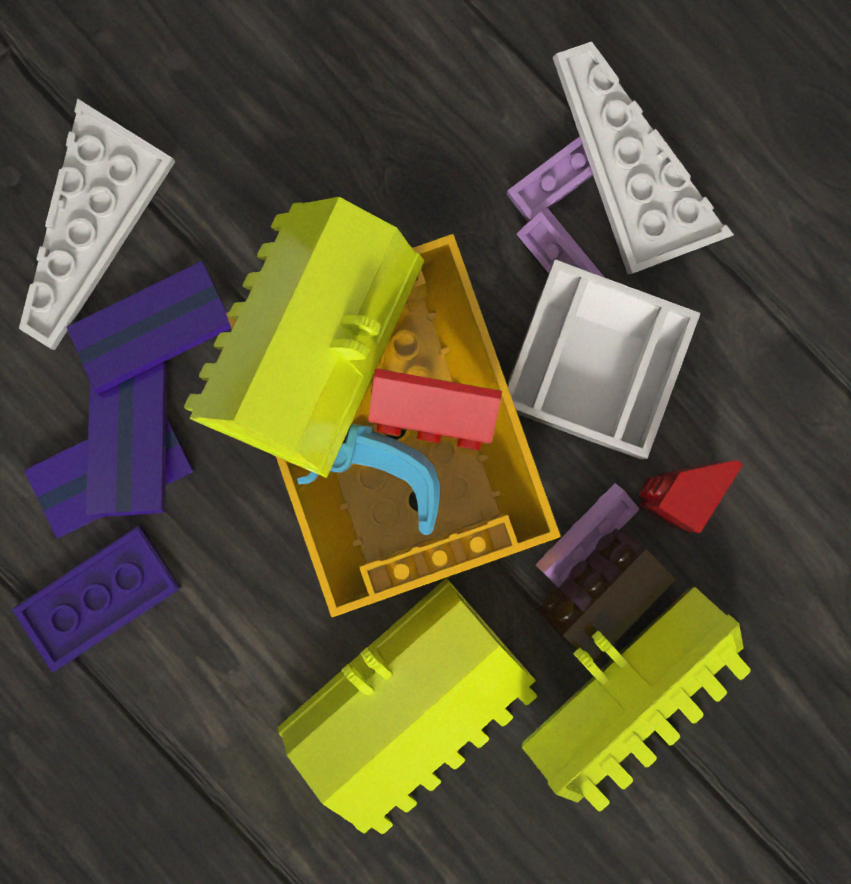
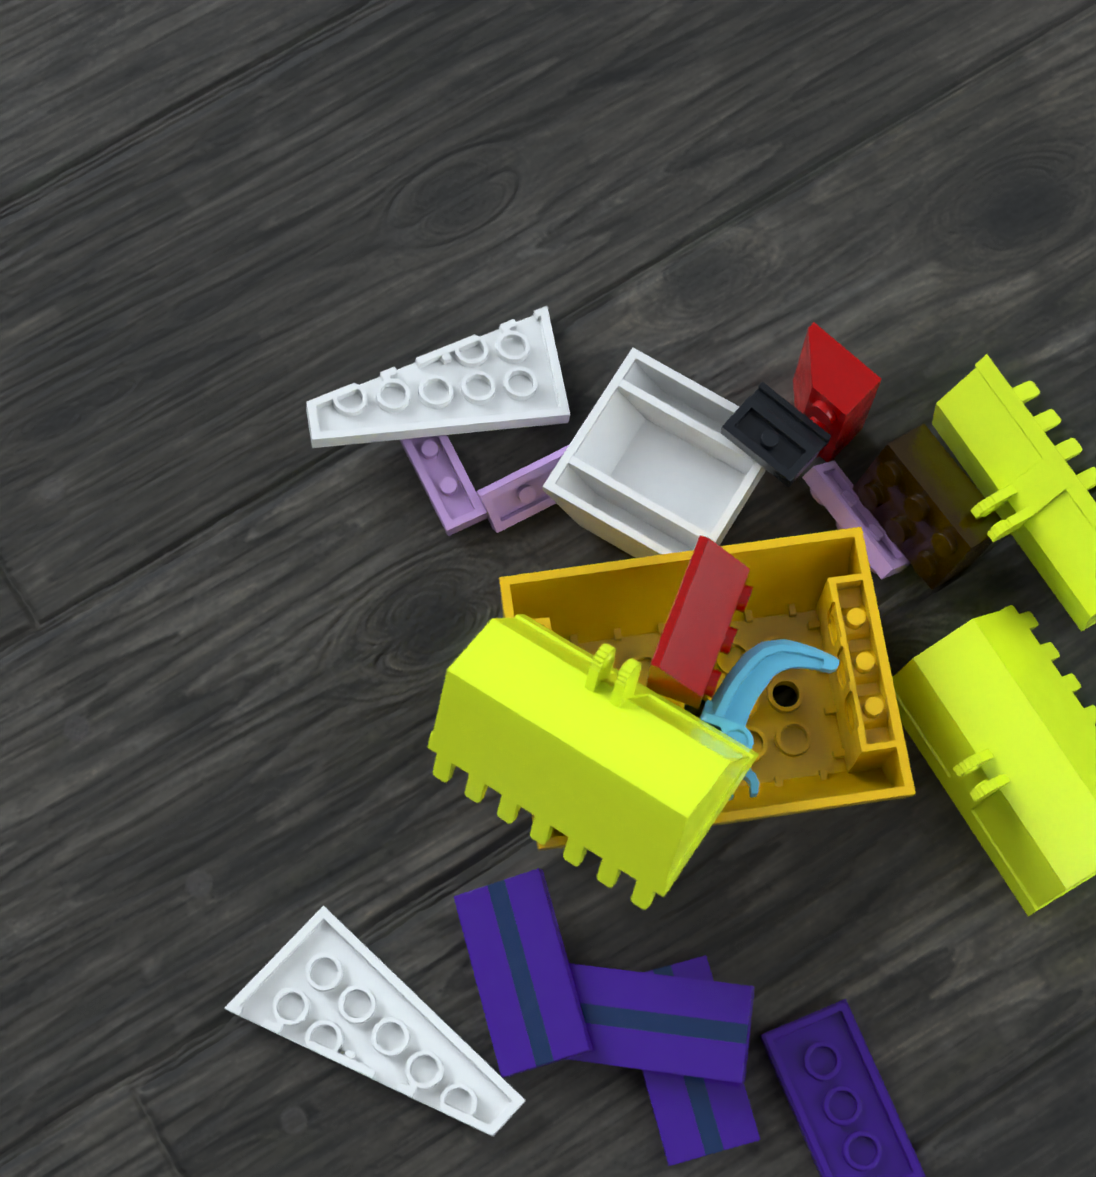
camera: 80 degrees left, 15 degrees down
none -> black plate [720,382,831,488]

